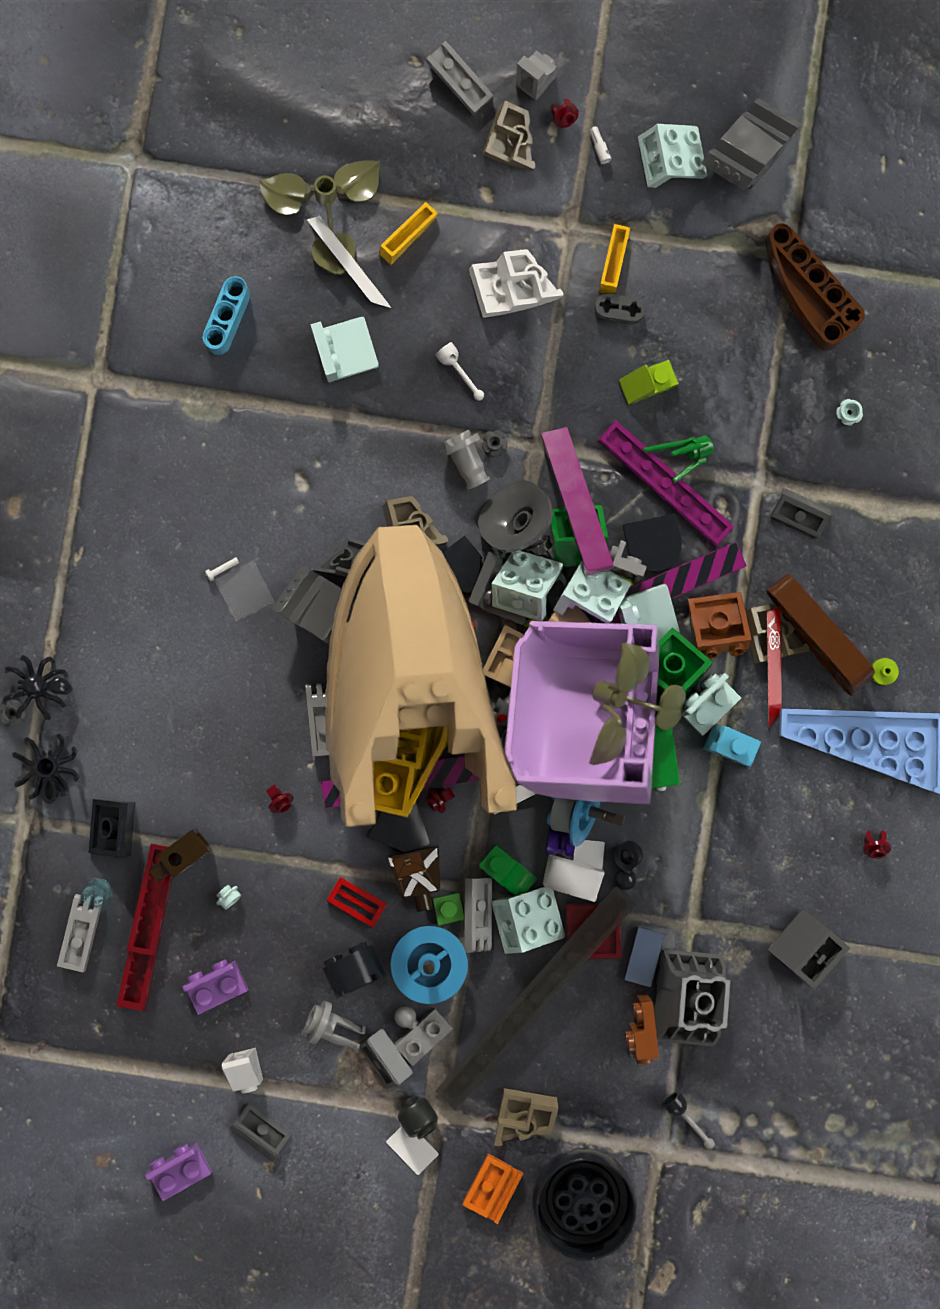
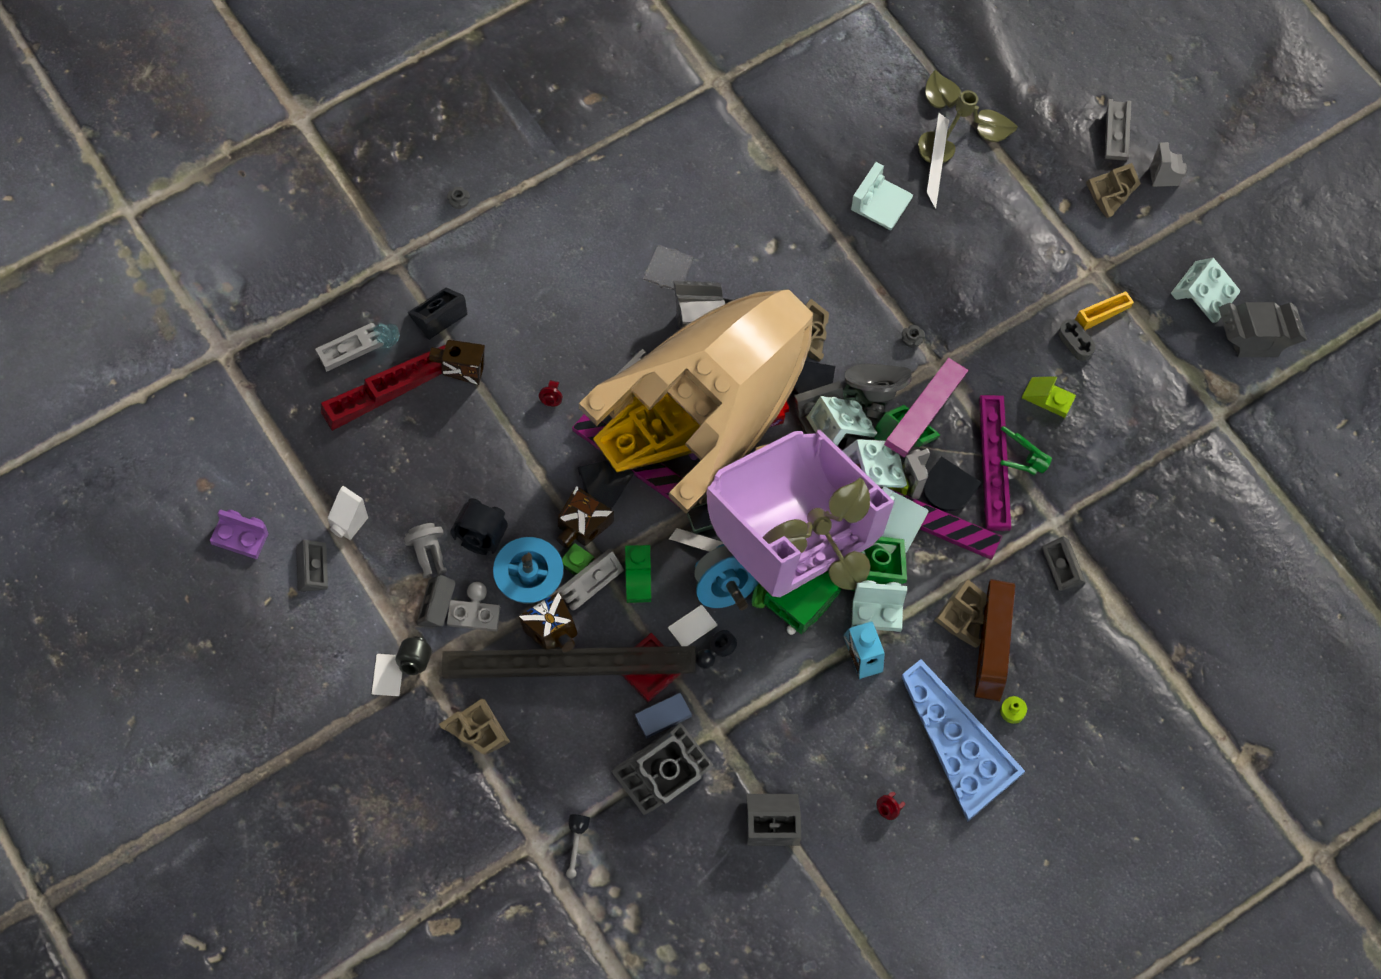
camera: 45 degrees right, 20 degrees down
black animal [2,655,73,720] -> none
black animal [12,734,80,804] -> none
medium lavender bracket [182,959,249,1015] -> none
medium azure beam [203,276,250,355] -> none
white piece [205,558,239,581] -> none
light aqua plate [216,885,242,910] -> none
red tile [326,876,387,927] -> none
yellow piece [379,202,438,265] -> none
dark red plate [426,787,455,813] -> none
white hinge [435,342,484,401] -> none
light grey piece [439,430,490,489] -> none
orange plate [462,1153,523,1224] -> none
white slope [469,249,563,318] -> none
light aqua bracket [492,887,565,954] -> none
black wheel [532,1148,637,1261] -> none
white piece [543,855,605,902] -> none
dark purple wheel [545,827,575,858] -> none
dark red plate [551,98,579,128] -> none
white pin [589,127,612,164] -> none
dark orange plate [625,994,659,1064] -> none
dark orange plate [687,592,752,659] -> none
reddish brown beam [765,223,865,350] -> none
sticker [767,607,782,727] -> none
light aqua plate [836,399,863,425] -> none
none -> torso [518,592,578,652]

